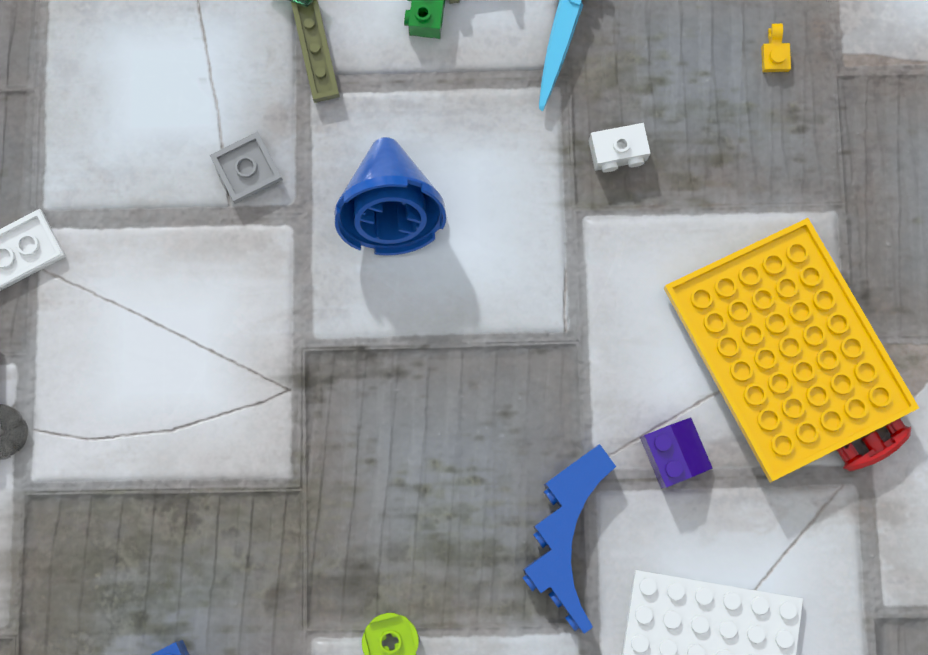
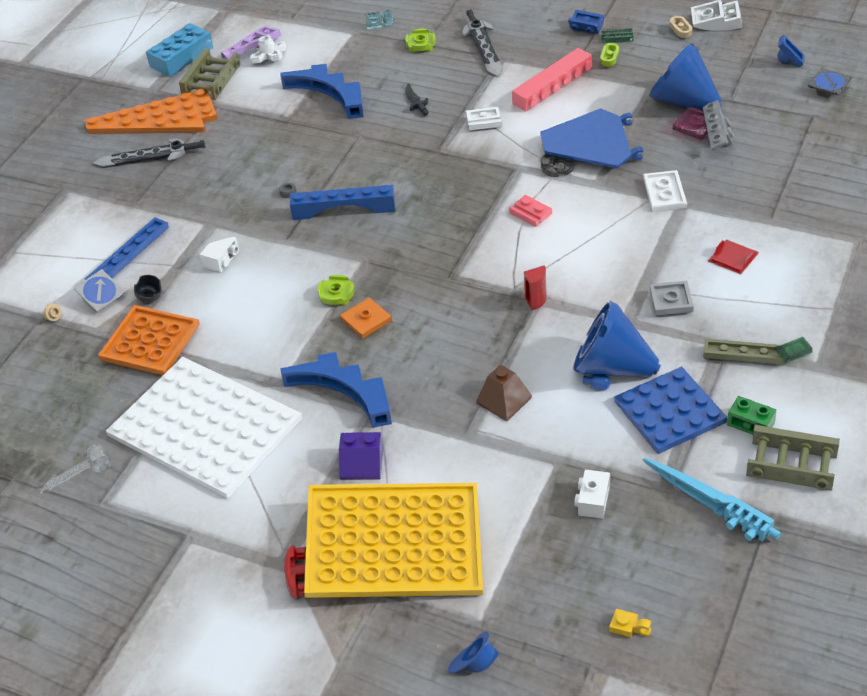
camera: 120 degrees right, 35 degrees down
none -> orange plate [340,297,392,339]
none -> blue piece [448,631,499,674]
none -> reddish brown slope [476,364,532,421]
none -> coral plate [509,195,552,227]
none -> red brick [524,265,547,310]
none -> blue plate [614,366,727,454]
none -> piece [708,239,759,274]

